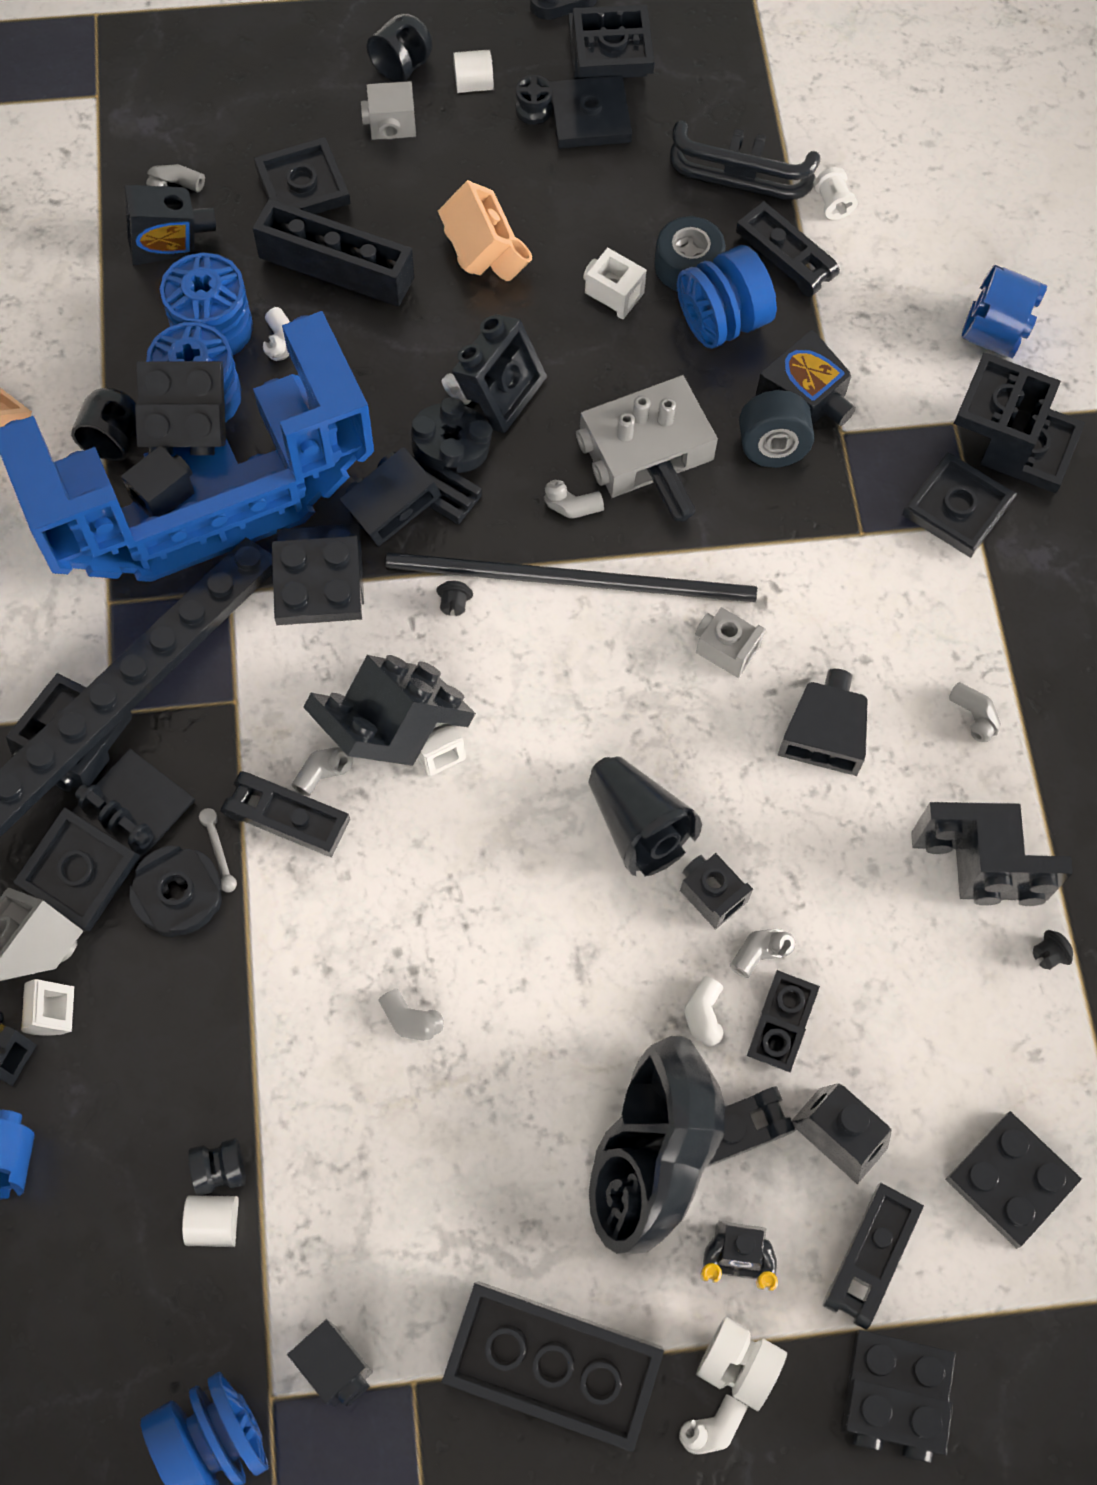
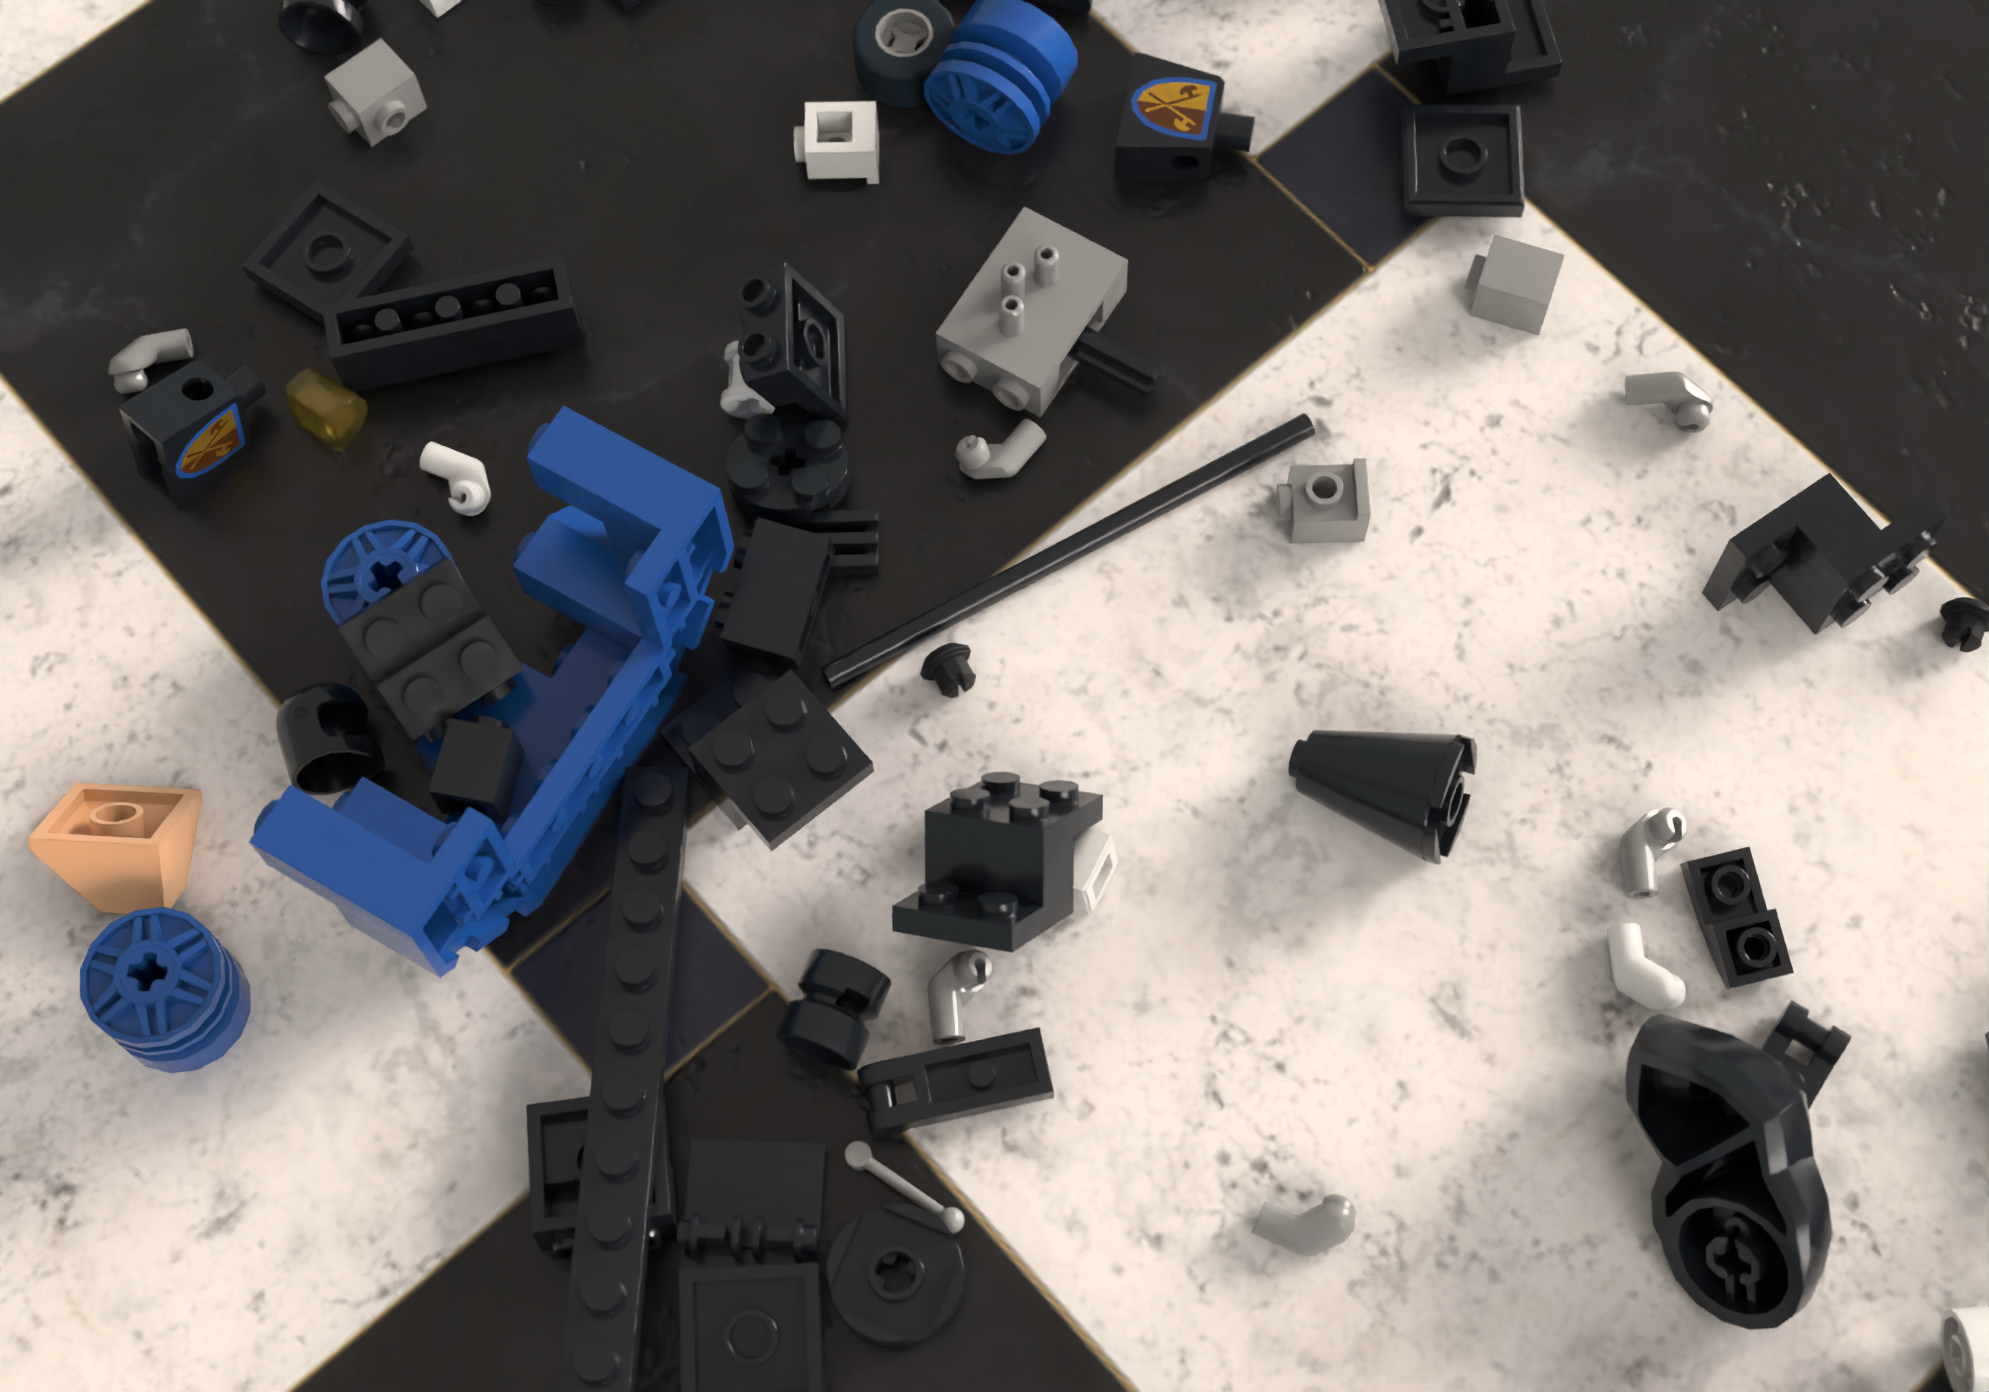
camera: 30 degrees left, 0 degrees up
blue wheel [160,253,254,355] -> none
light nougat hinge [438,180,532,281] -> none
black brick [680,853,753,930] -> none
black piece [700,1221,778,1291] -> none
black wheel [739,390,814,468] -> none
black torso [778,668,868,776] -> none
black torso [792,1083,892,1184] -> none
none -> clear yellow brick [285,368,367,451]
none -> black wheel [776,948,891,1071]
none -> light grey brick [1465,234,1565,335]

